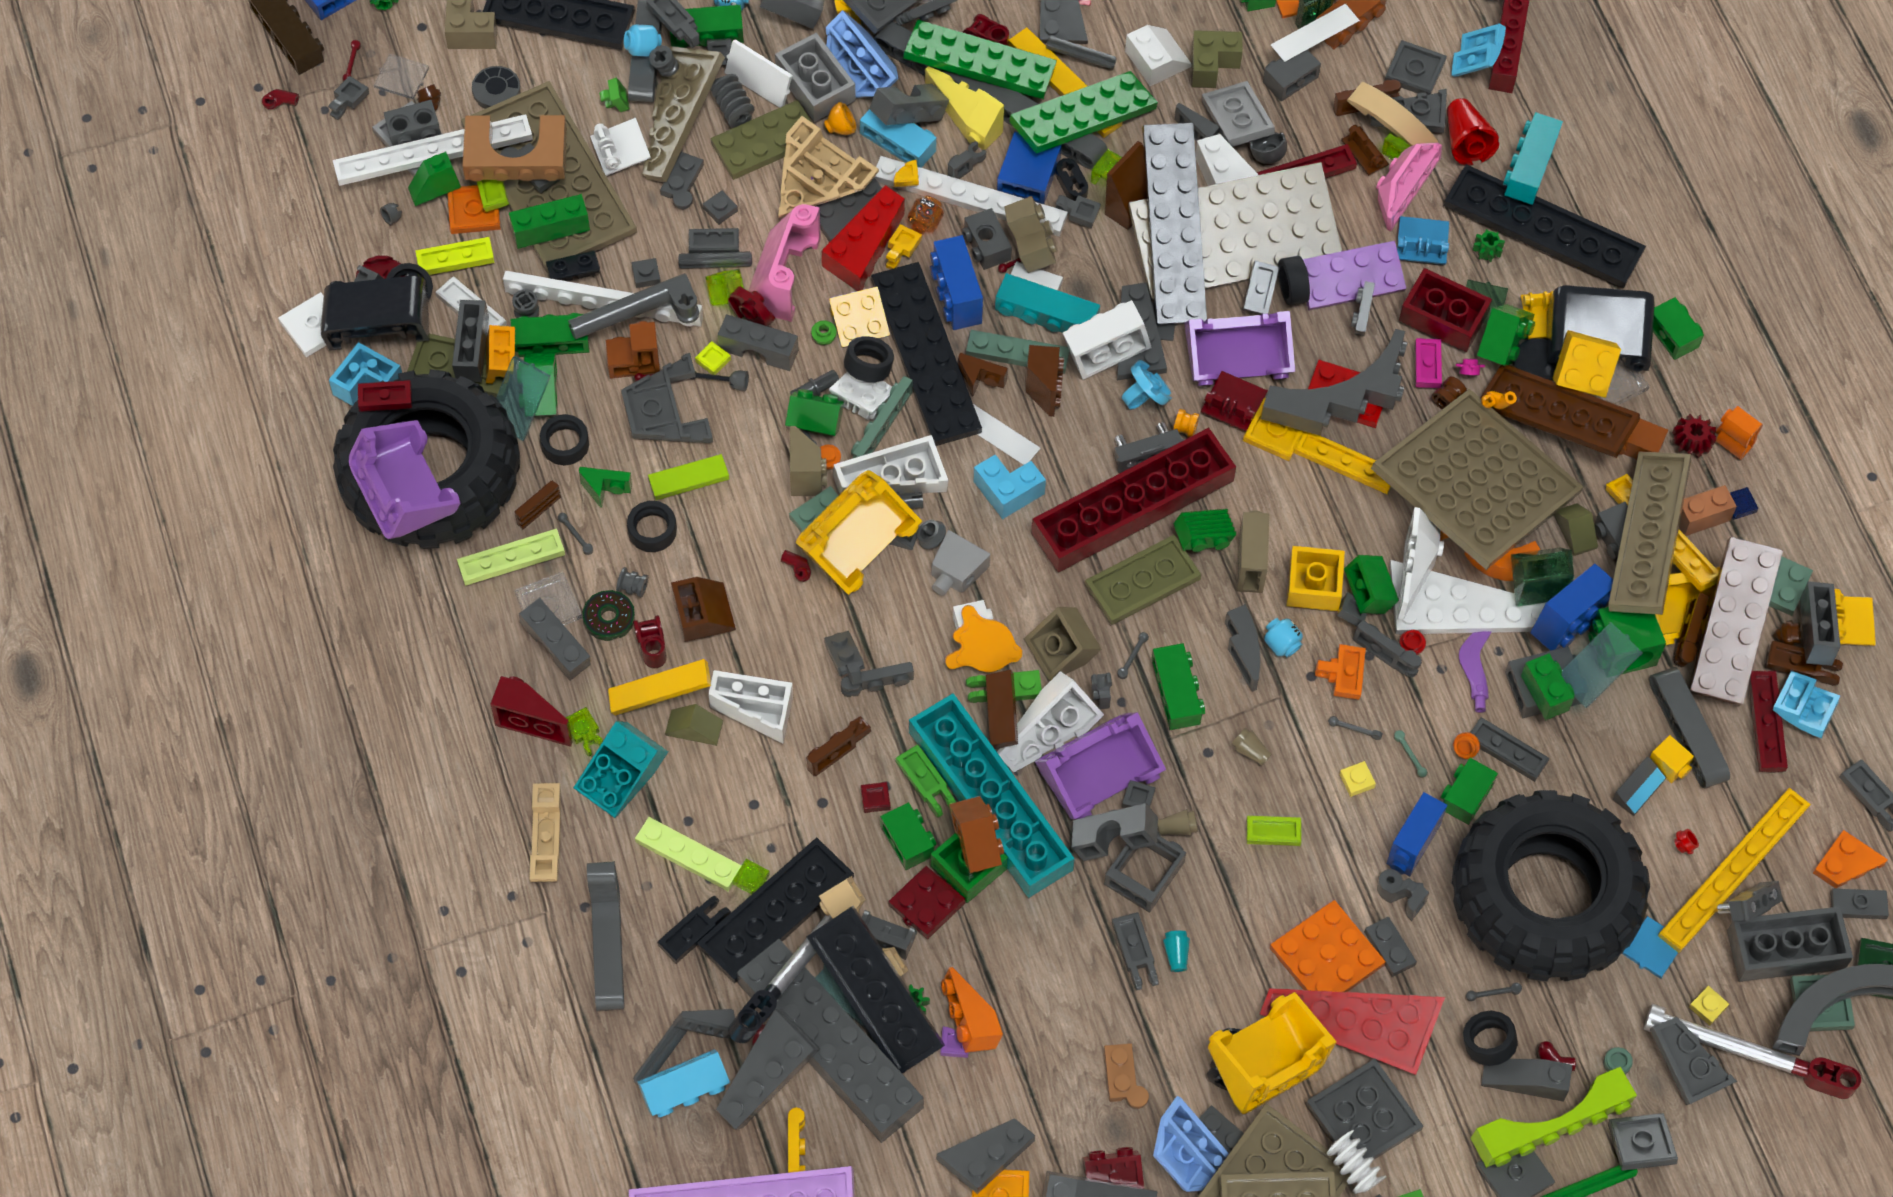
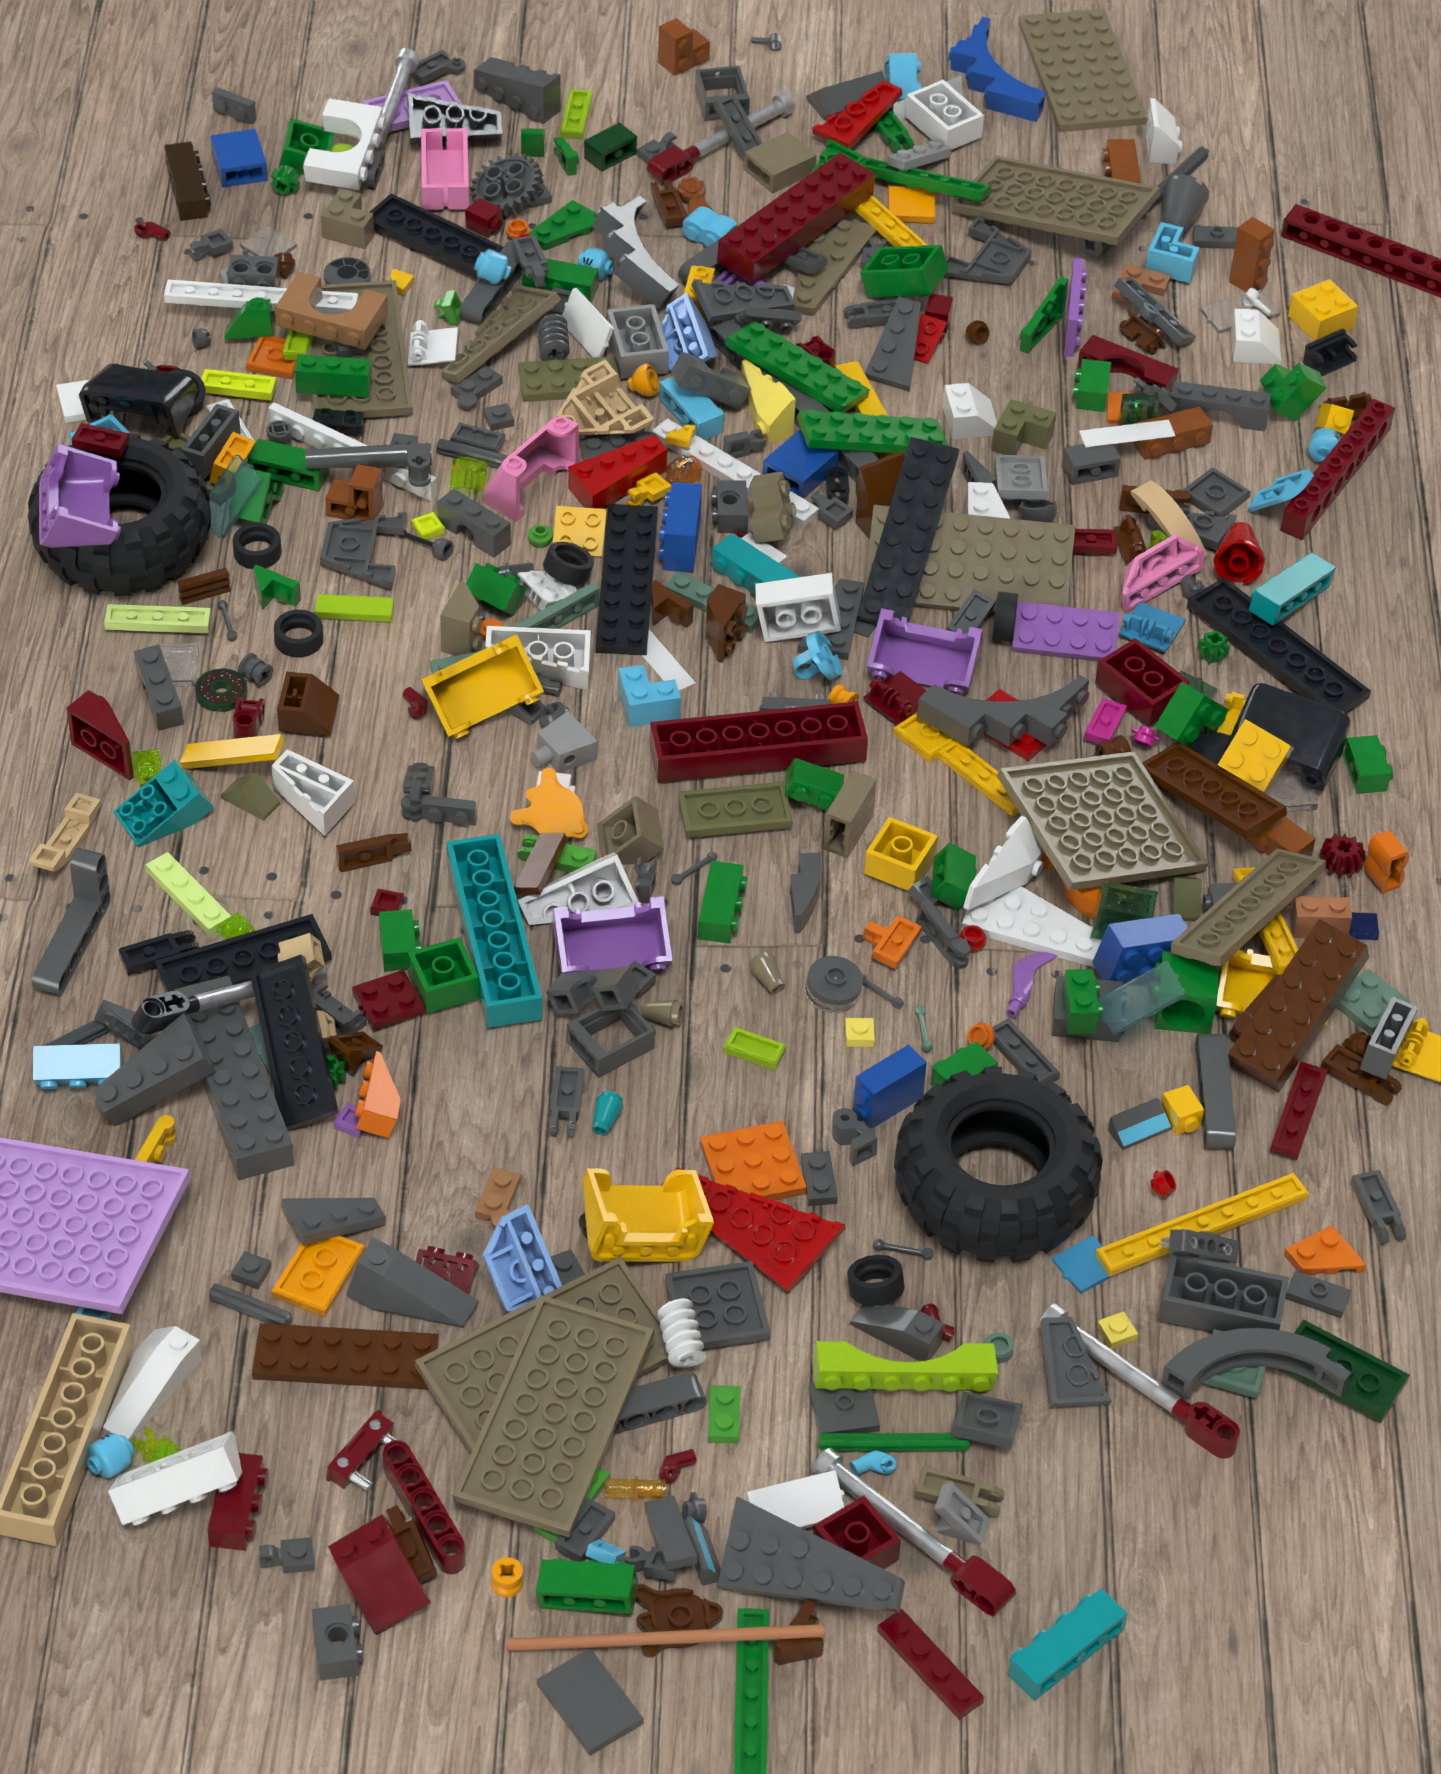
camera: 20 degrees right, 15 degrees down
dark red hinge [342,40,361,81] -> none
dark grey bush [649,45,679,76] -> none
dark red plate [728,286,776,327] -> none
bright green hinge [895,744,956,818] -> none
dark orange brick [949,796,1004,873] -> none
dark grey axle [1046,36,1117,69] -> none
medium azure head [1264,618,1303,658] -> none
plate [1351,281,1375,336] -> none
light orange arm [1481,391,1517,409] -> none
medium azure slope [1773,671,1840,739] -> none
none -> reddish brown slope [328,1031,383,1076]
none -> yellow tile [391,269,414,296]
none -> dark grey piece [805,956,863,1013]
none -> dark grey arm [1180,574,1205,598]

